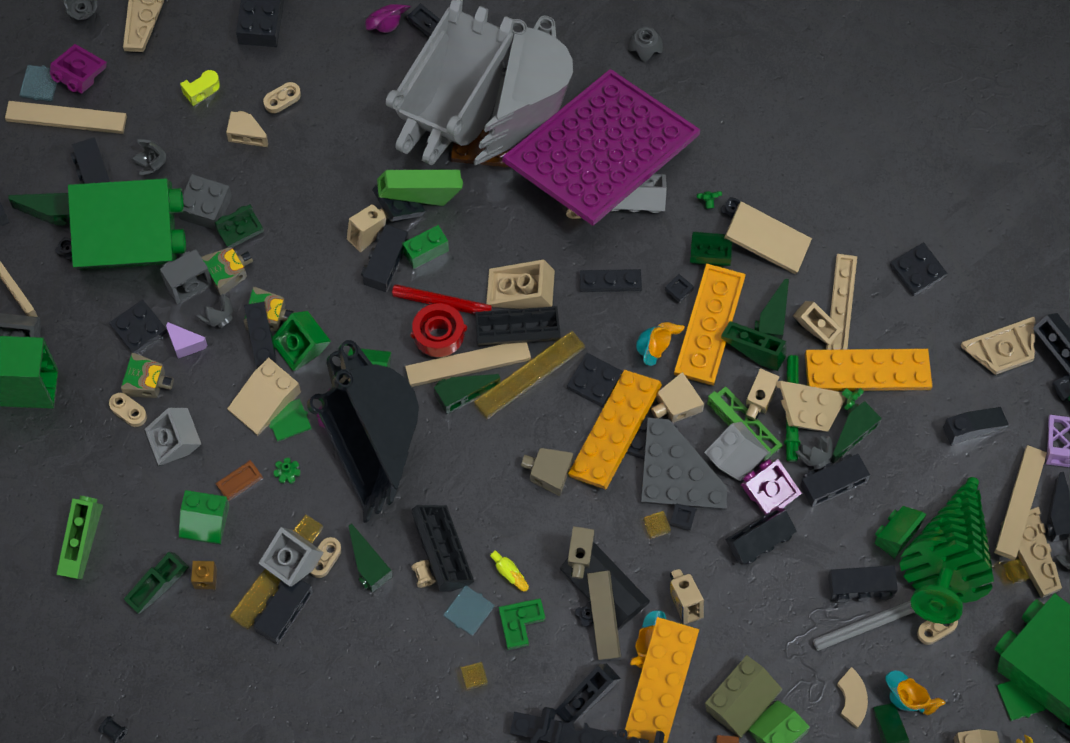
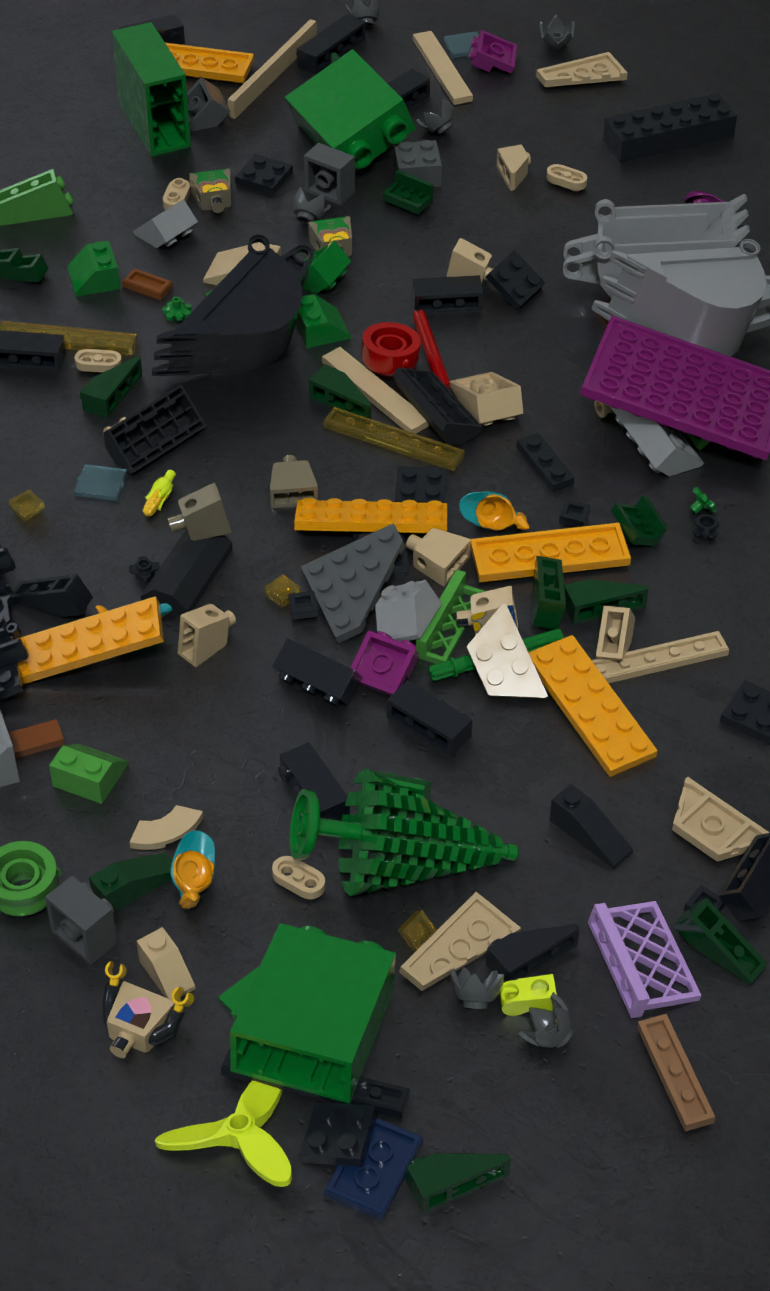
camera: 65 degrees right, 20 degrees down
lavender slope [166,322,207,359] -> none
neon yellow leg [180,70,220,106] -> none
pearl gold brick [191,561,217,590] -> none
torso [201,247,253,296] -> none
black plate [244,301,277,366] -> none
light grey slope [259,527,324,587] -> none
bright green slope [377,170,463,206] -> none
green brick [403,225,449,269] -> none
green plate [499,598,545,650] -> none
dark tan tile [587,571,621,660] -> none
olive slope [705,655,782,738] -> none
tan tile [724,202,812,274] -> none
dark grey piece [795,435,833,469] -> none
light grey axle [813,601,915,651] -> none
dark green slope [831,401,882,464] -> none
green plant [842,388,864,410] -> none
tan tile [994,445,1047,560] -> none

